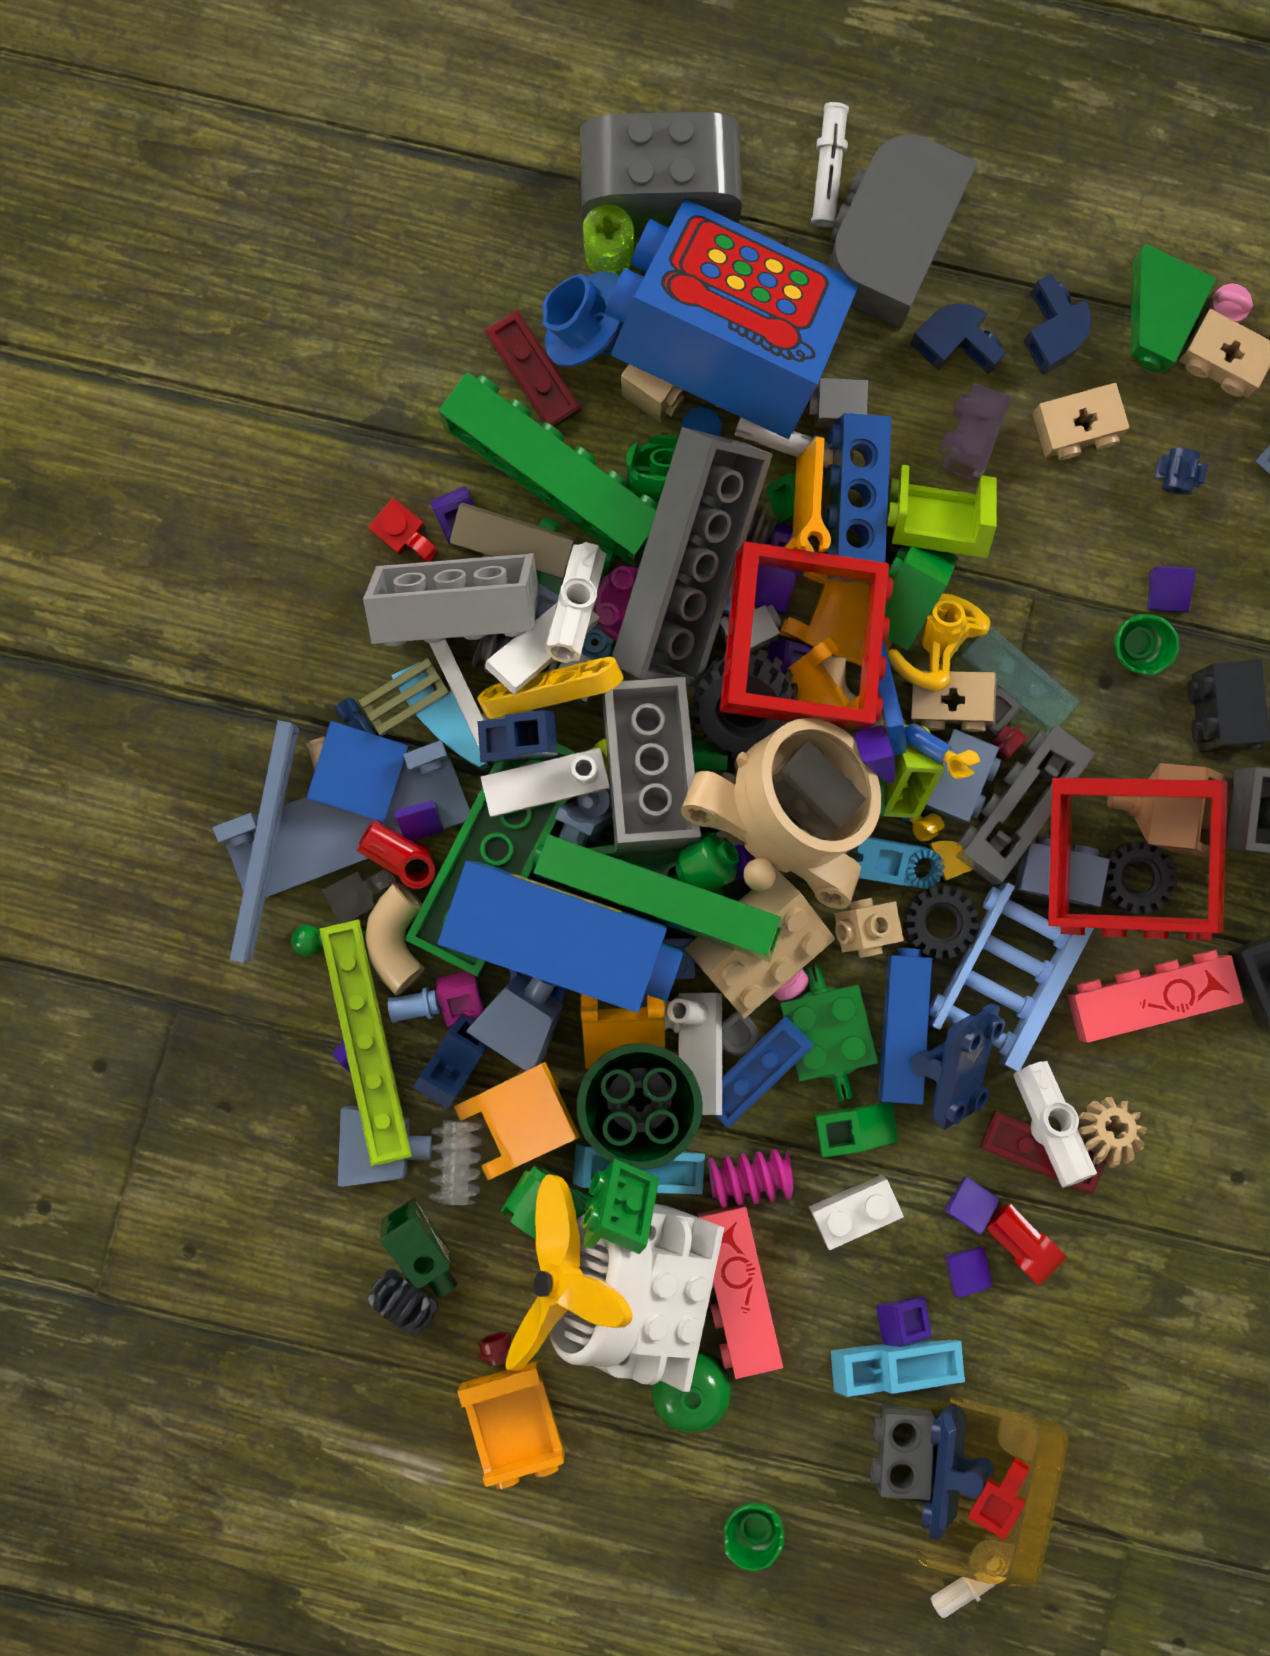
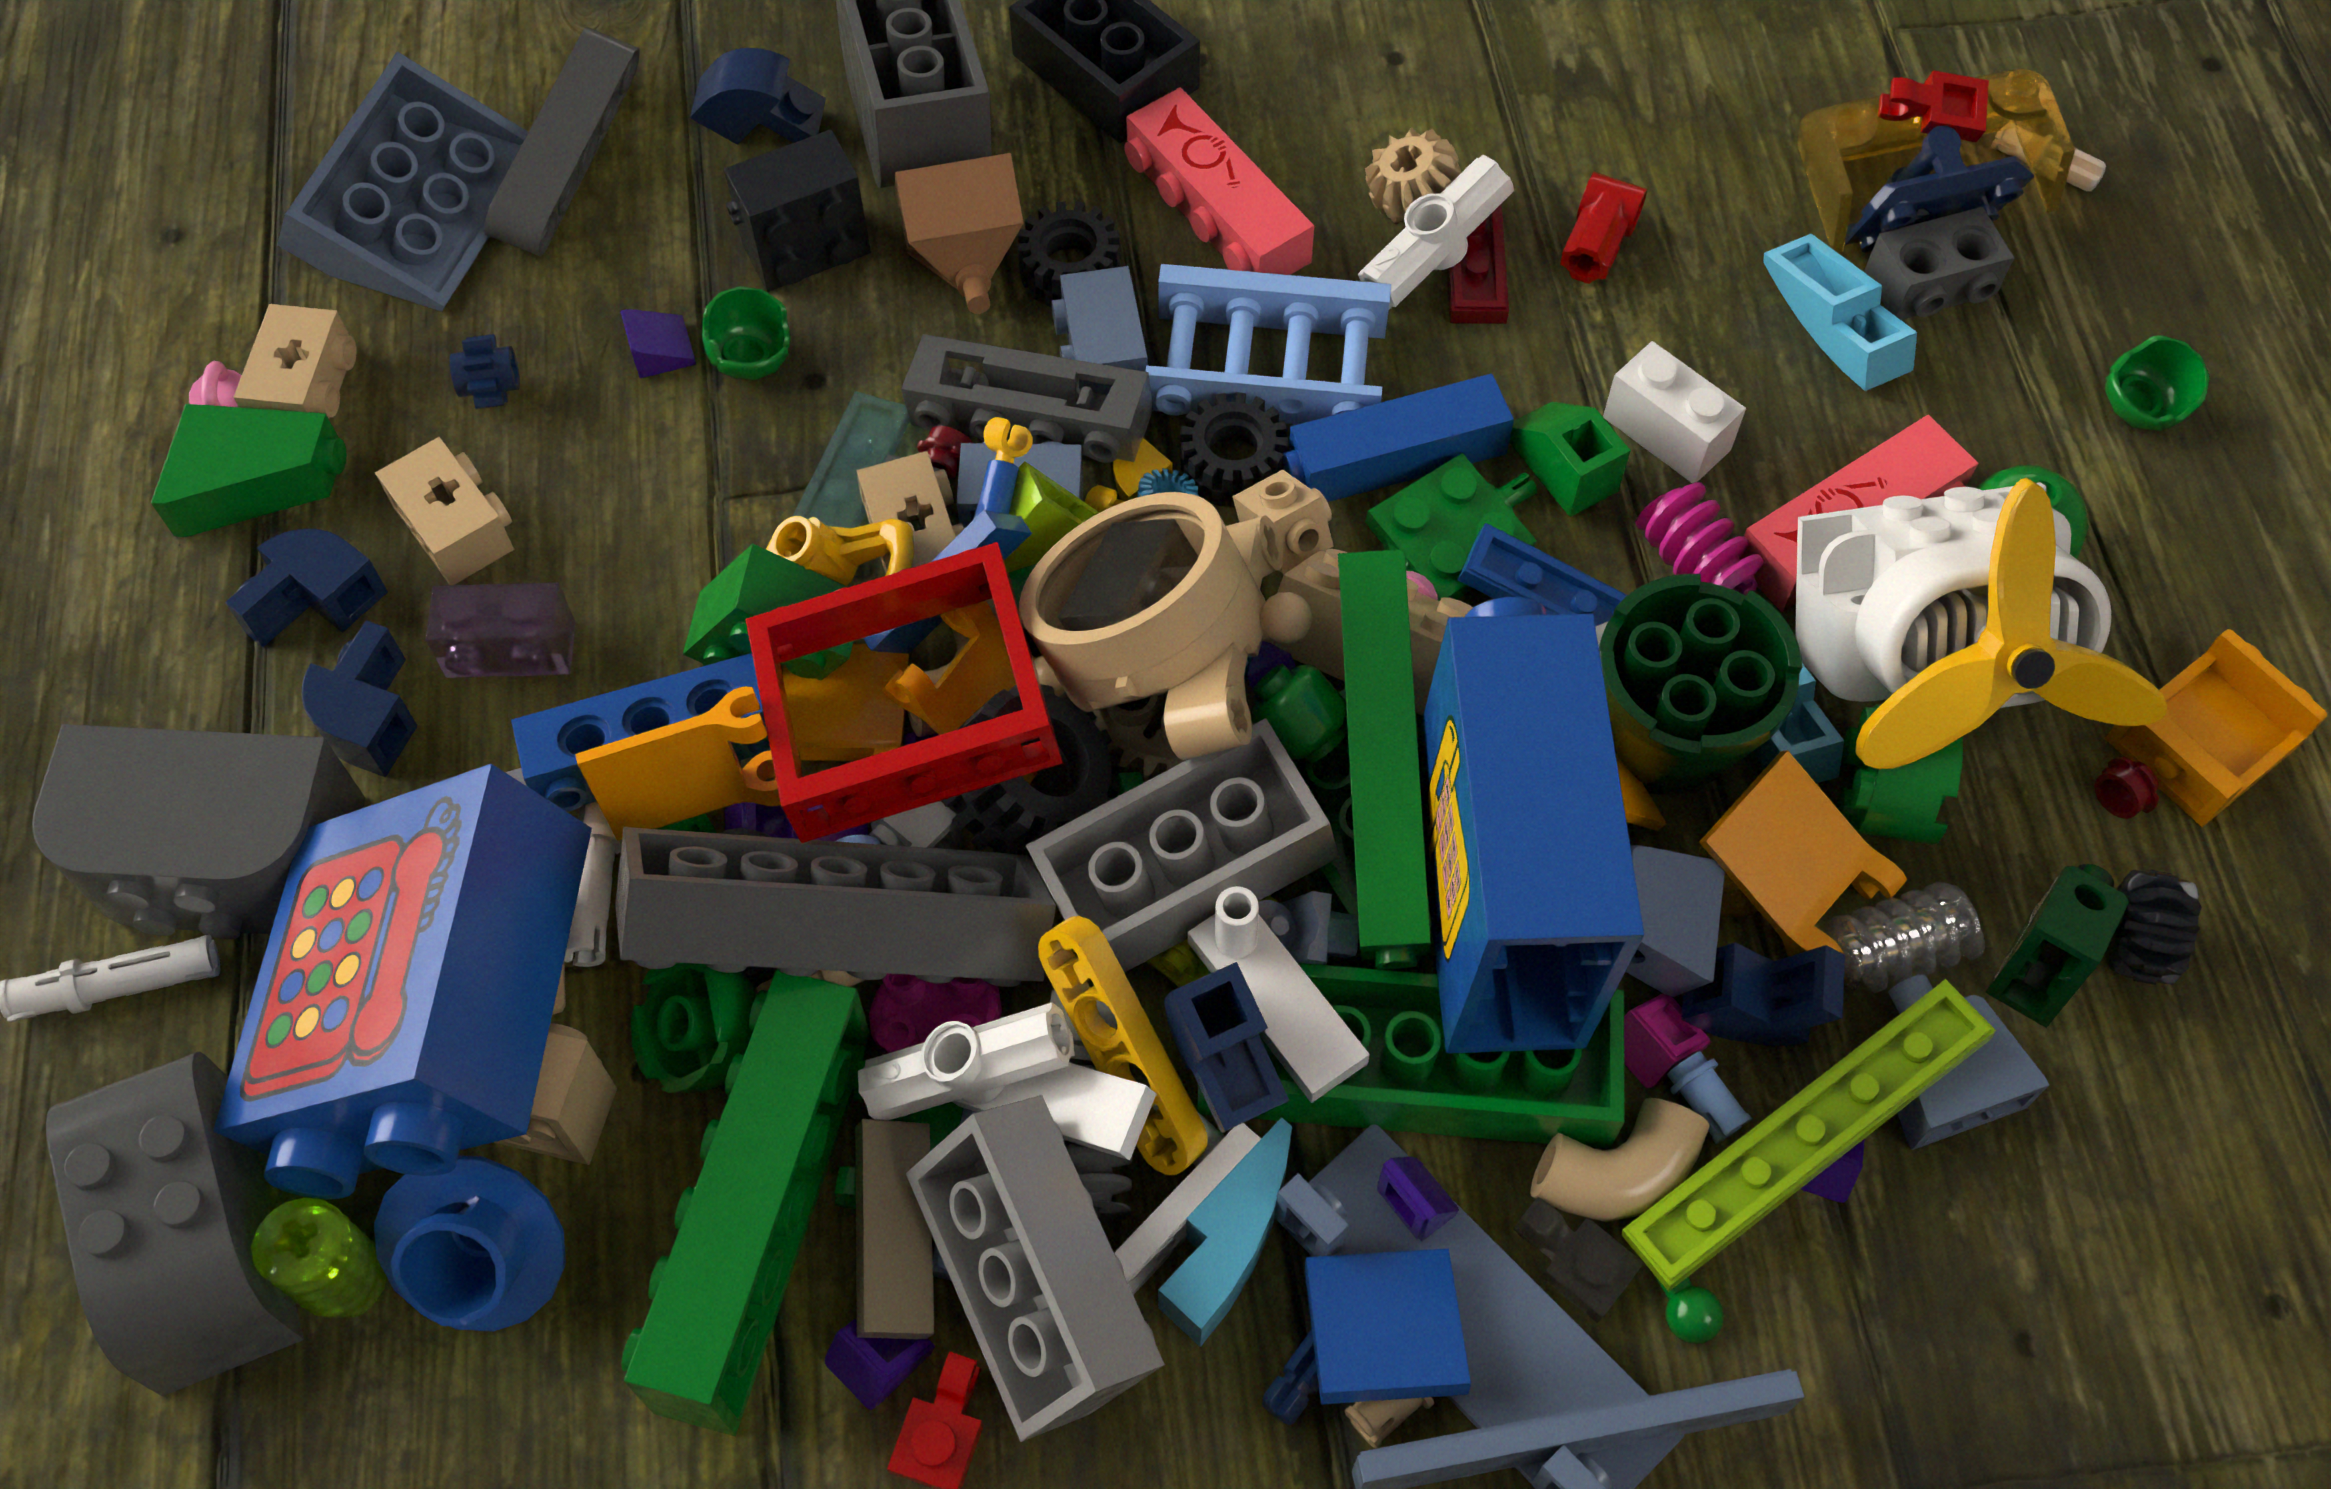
camera: 110 degrees left, 25 degrees down
red piece [356,819,435,889] -> none
olive tile [359,658,450,736] -> none
dark red tile [484,309,582,427] -> none
green bracket [582,1159,659,1254] -> none
blue tile [682,407,721,436] -> none
dark purple slope [854,725,895,783] -> none
dark purple slope [876,1296,932,1346] -> none
lime panel [887,465,997,558] -> none
dark blue shield [910,1004,1005,1130] -> none
dark purple slope [944,1176,1000,1235] -> none
dark purple slope [944,1246,993,1298] -> none
red window [1048,778,1227,941] -> none

